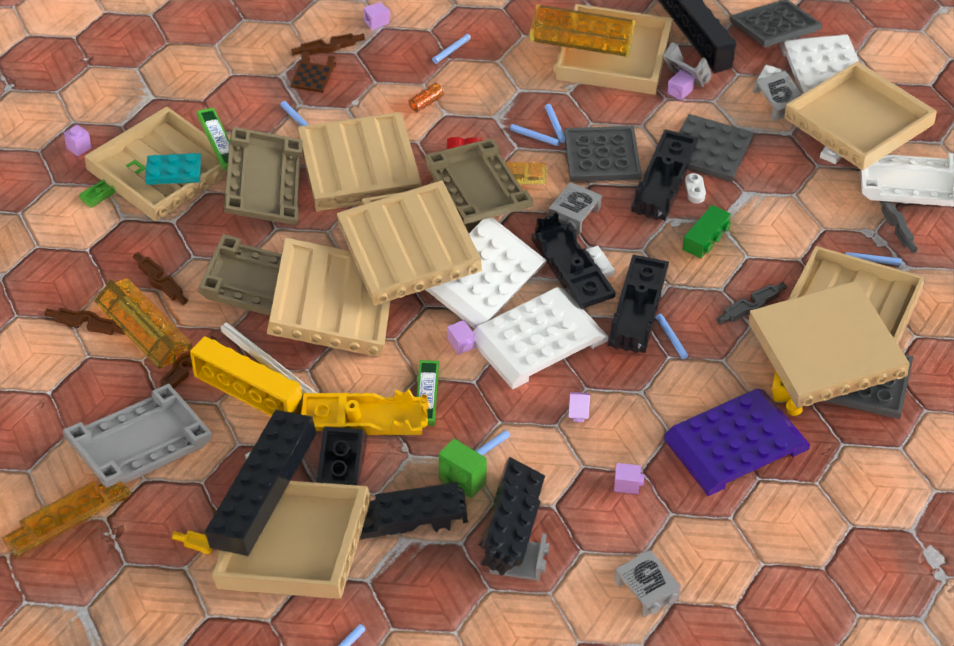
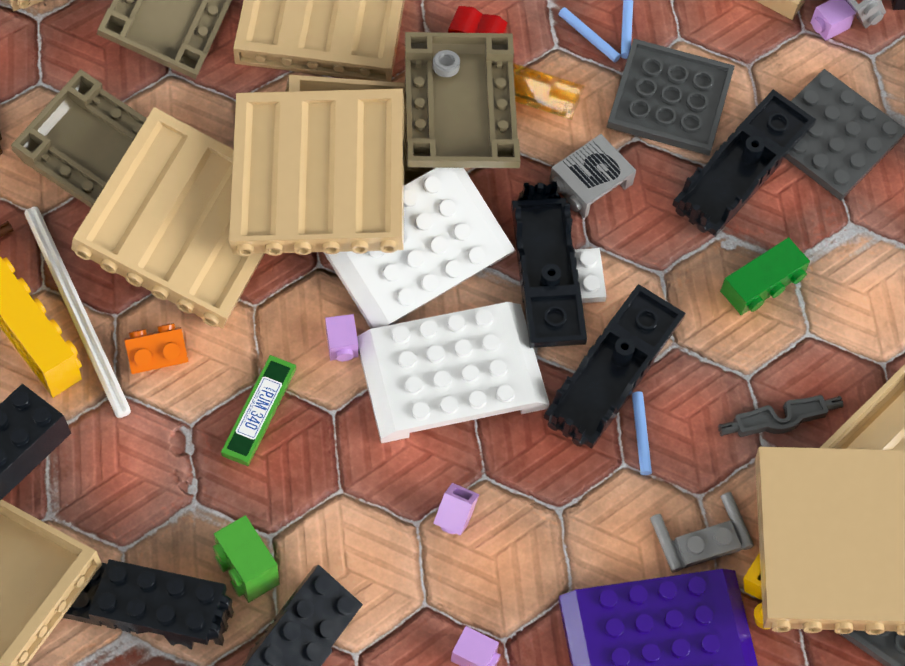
camera: 15 degrees right, 15 degrees up
yellow piece [301,389,429,435] -> none
black slope [317,427,367,486] -> none
light blue bar [476,430,510,455] -> none
white plate [685,173,706,203] -> none
none -> orange bracket [124,323,189,374]
none -> light grey tile [432,50,460,77]
none -> light grey plate [650,492,754,573]

